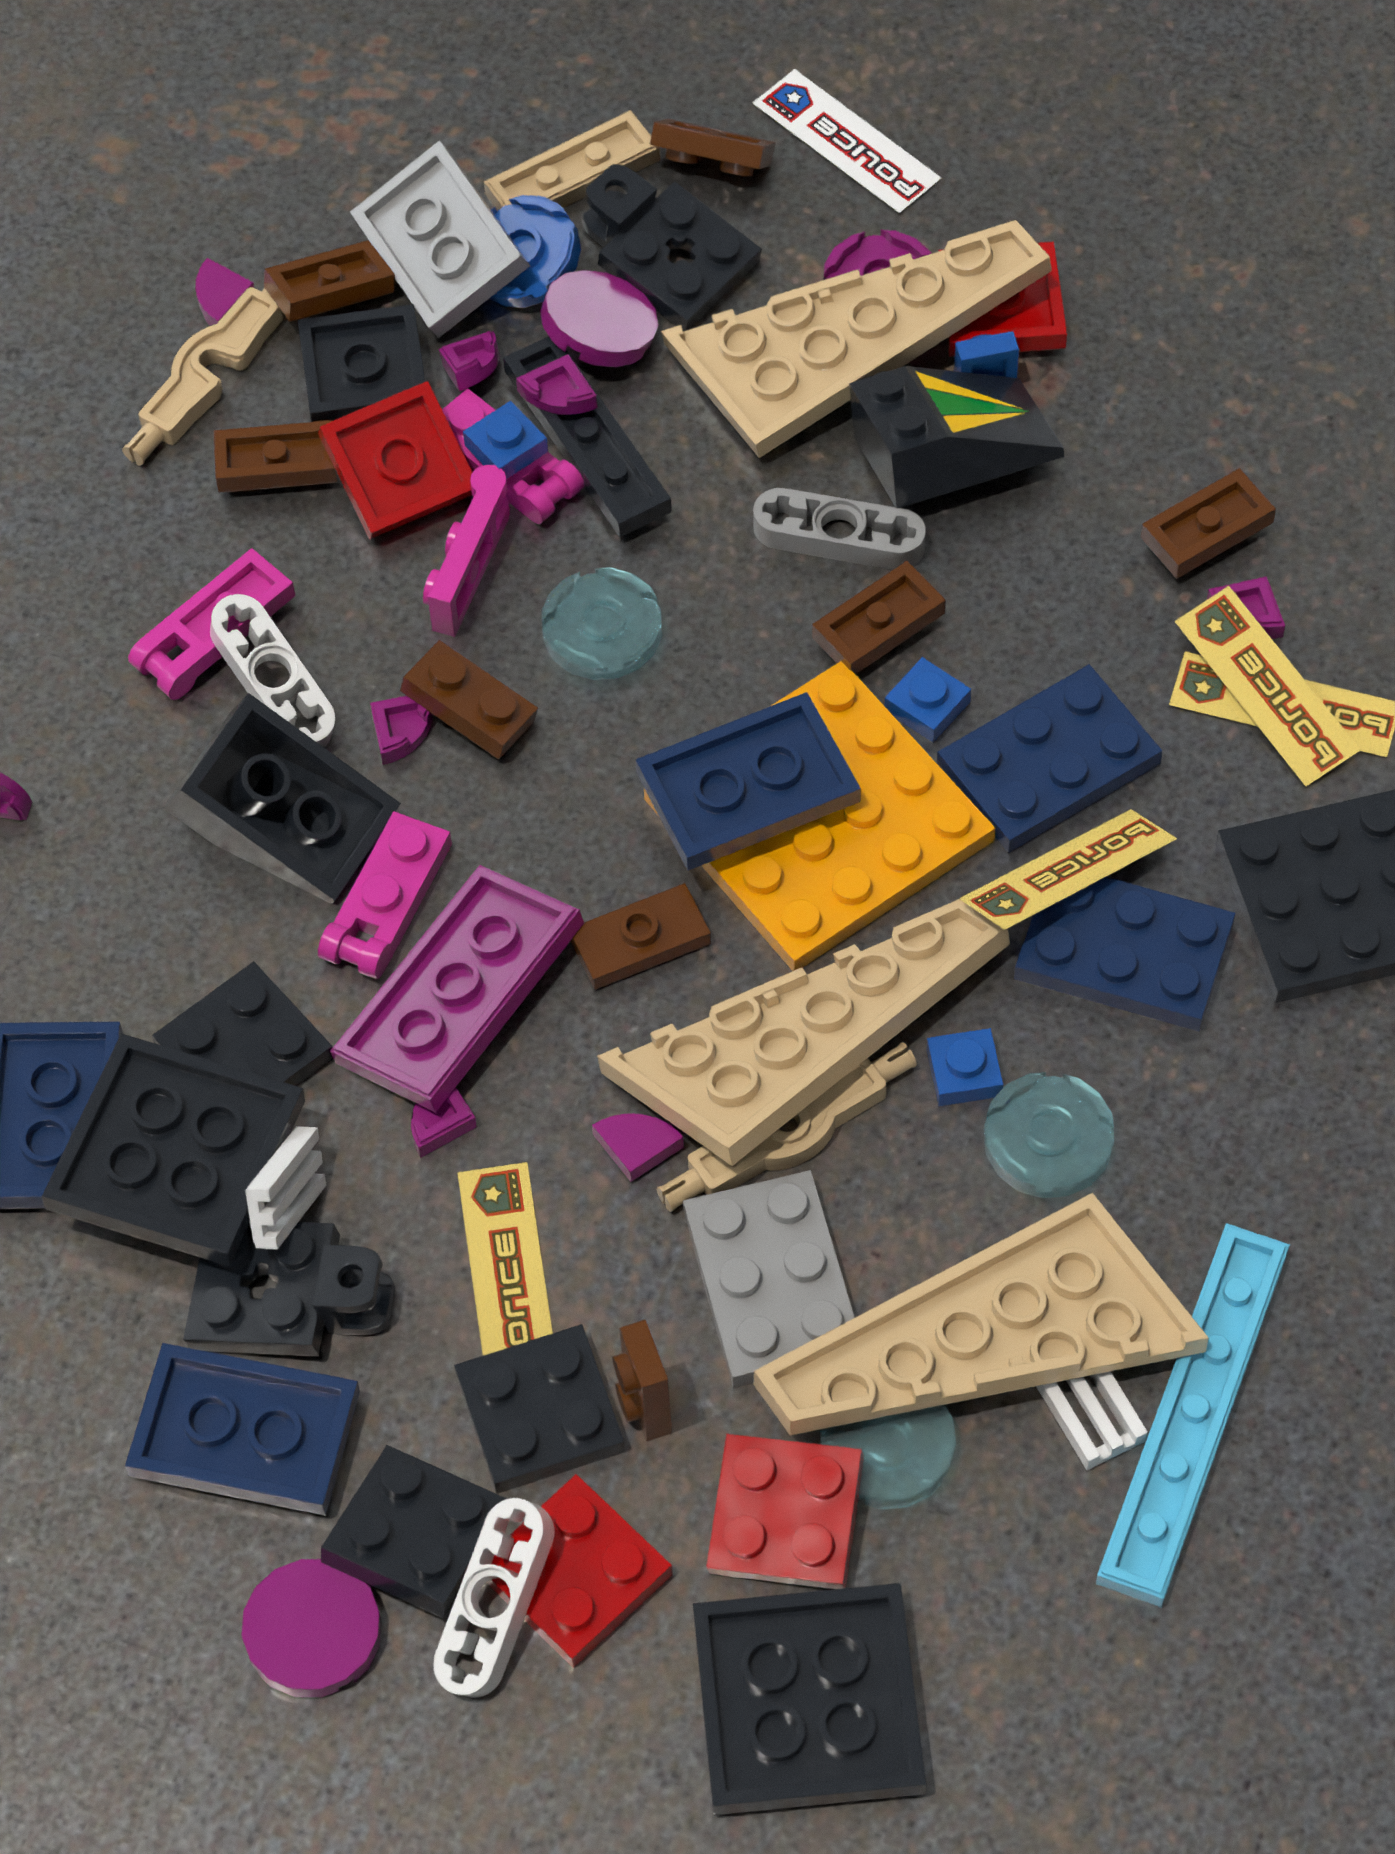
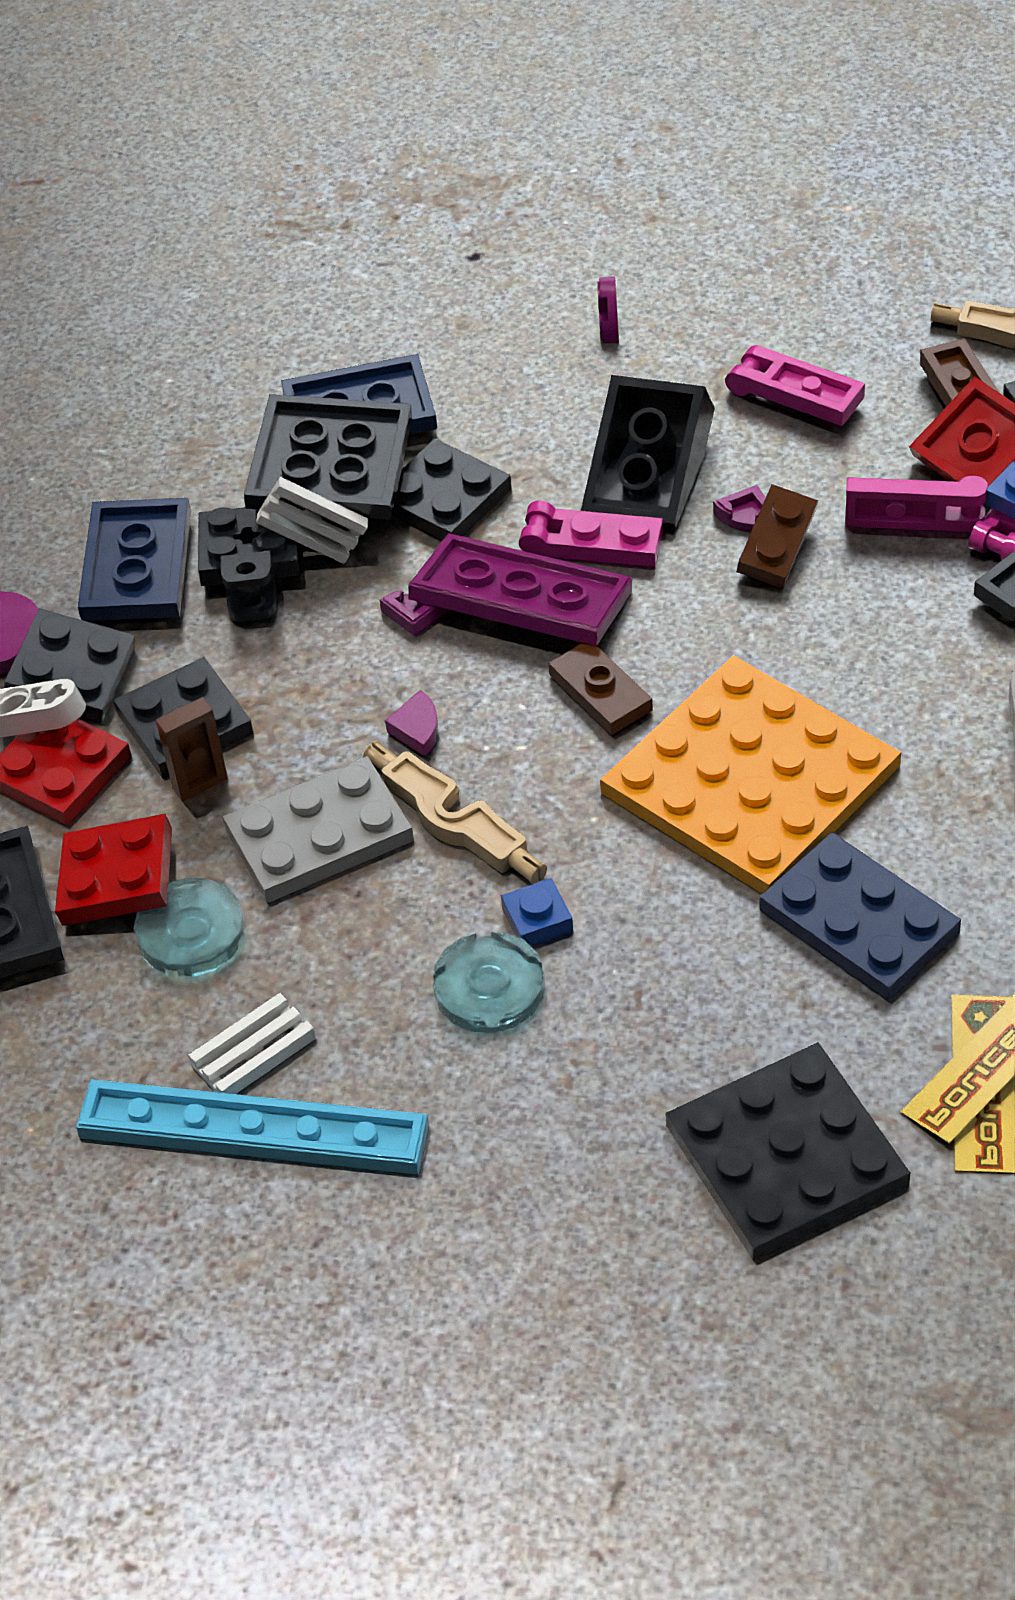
camera: 80 degrees right, 10 degrees down
white beam [210,594,335,748] -> none
clear yellow sticker [457,1162,553,1355] -> none
clear light blue tile [542,567,663,680] -> none
tan wing [597,899,1010,1166] -> none
dark blue plate [635,692,861,871] -> none
tan wing [754,1193,1209,1435] -> none
reddish brown plate [812,561,946,674] -> none
blue plate [884,657,971,743] -> none
clear yellow sticker [959,809,1177,930] -> none
dark blue plate [1014,877,1236,1032] -> none

